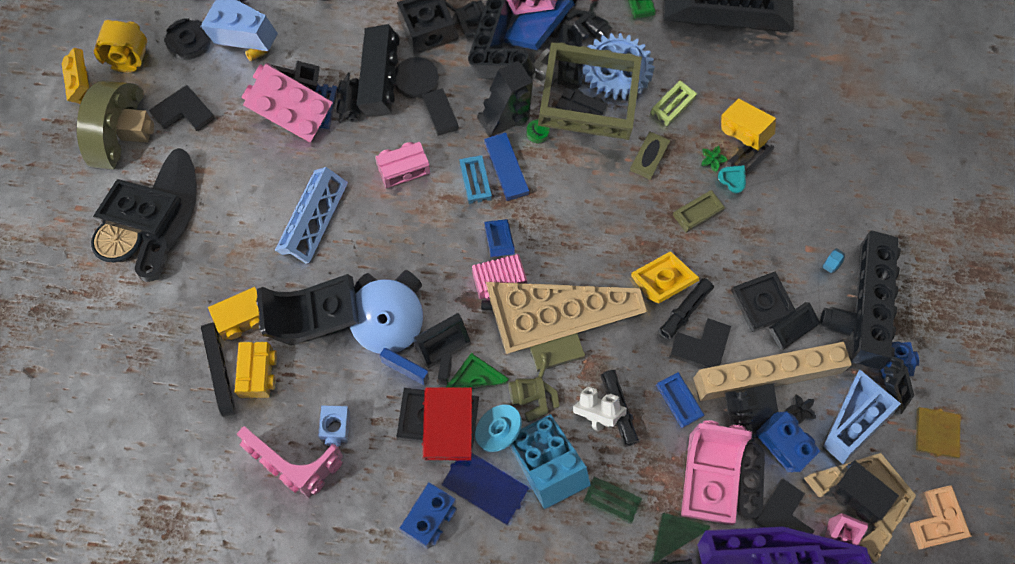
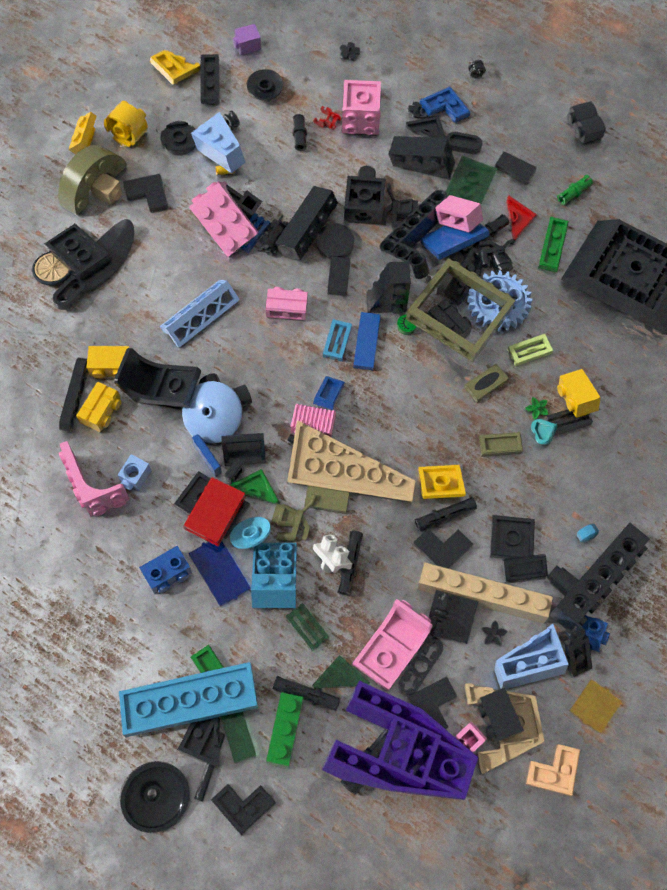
camera: 30 degrees right, 0 degrees up
blue tile [656,372,705,428] -> none
blue brick [755,411,820,472] -> none

